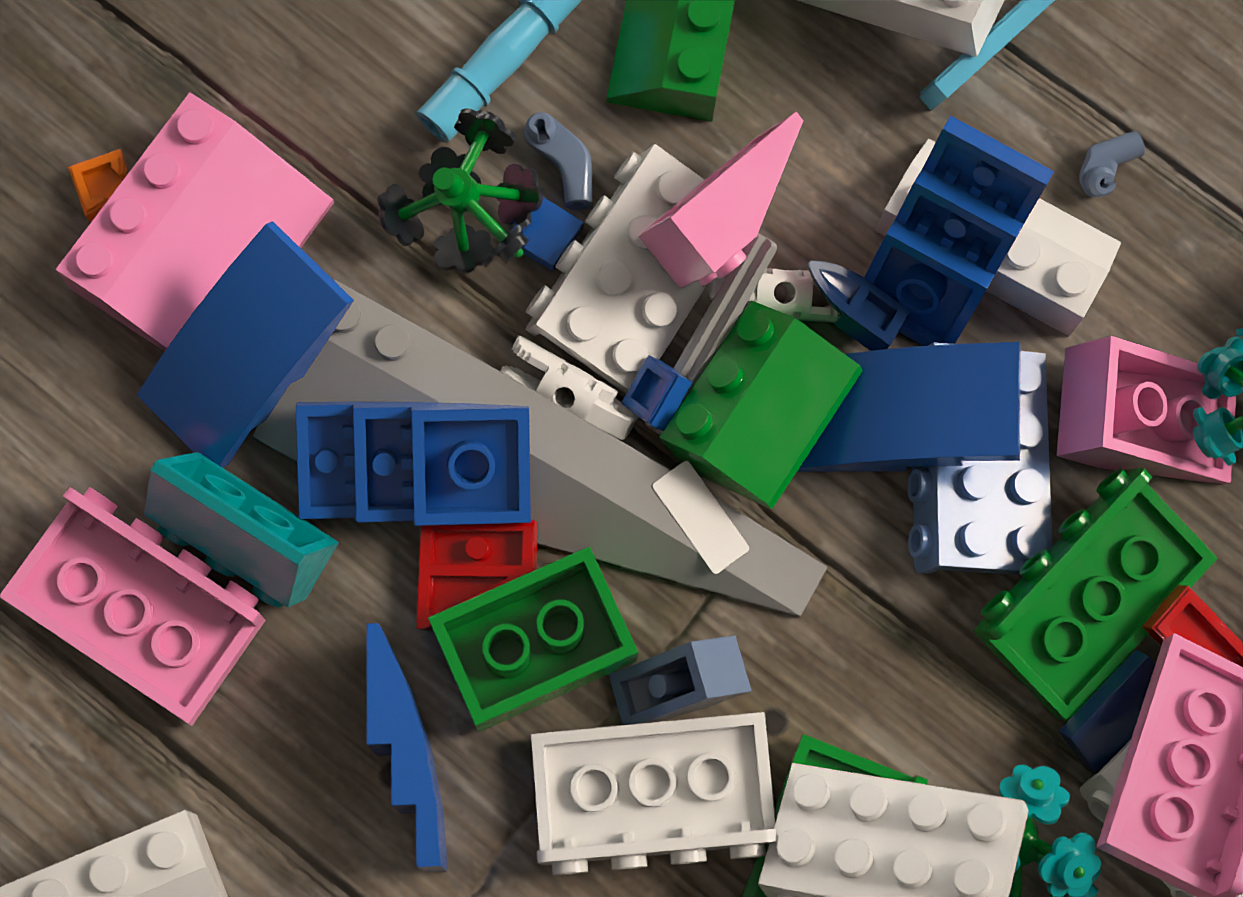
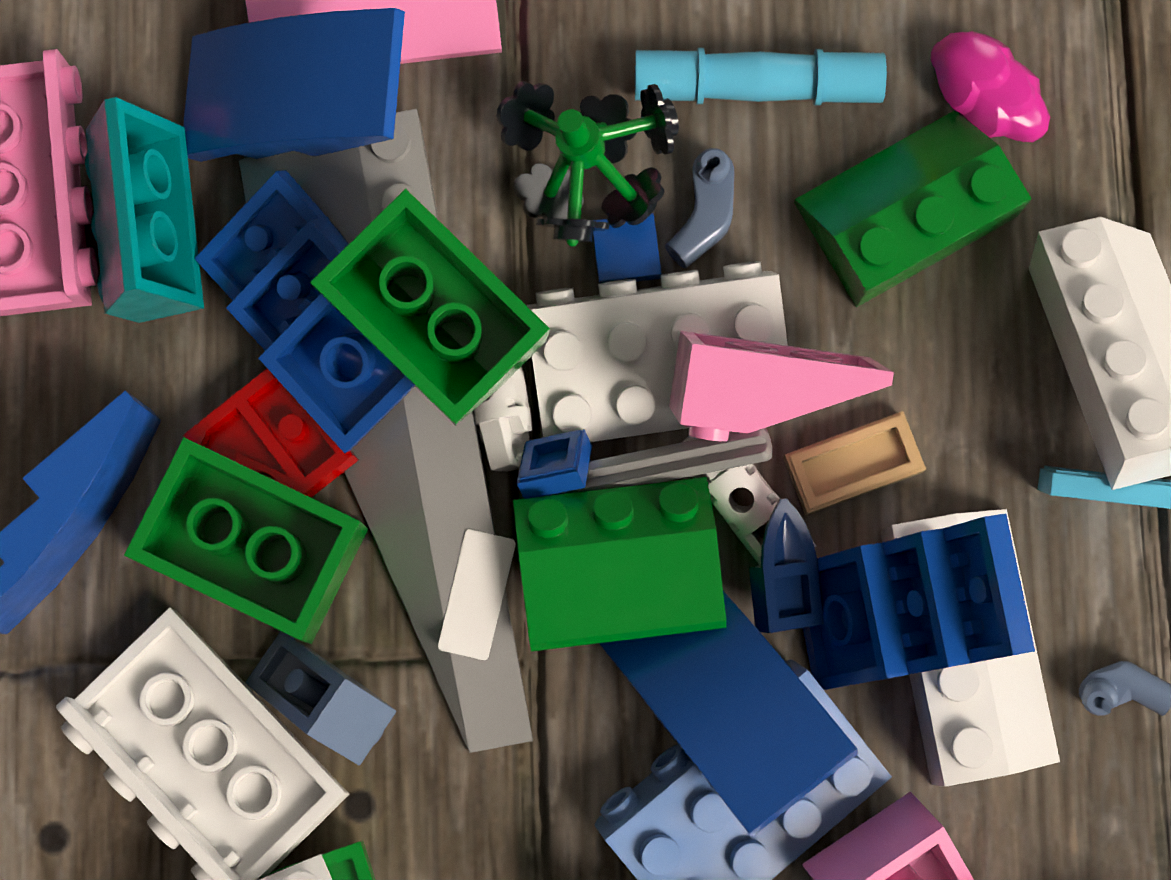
camera: 55 degrees right, 5 degrees up
none -> green slope [310,188,550,426]
none -> tan tile [783,411,926,516]

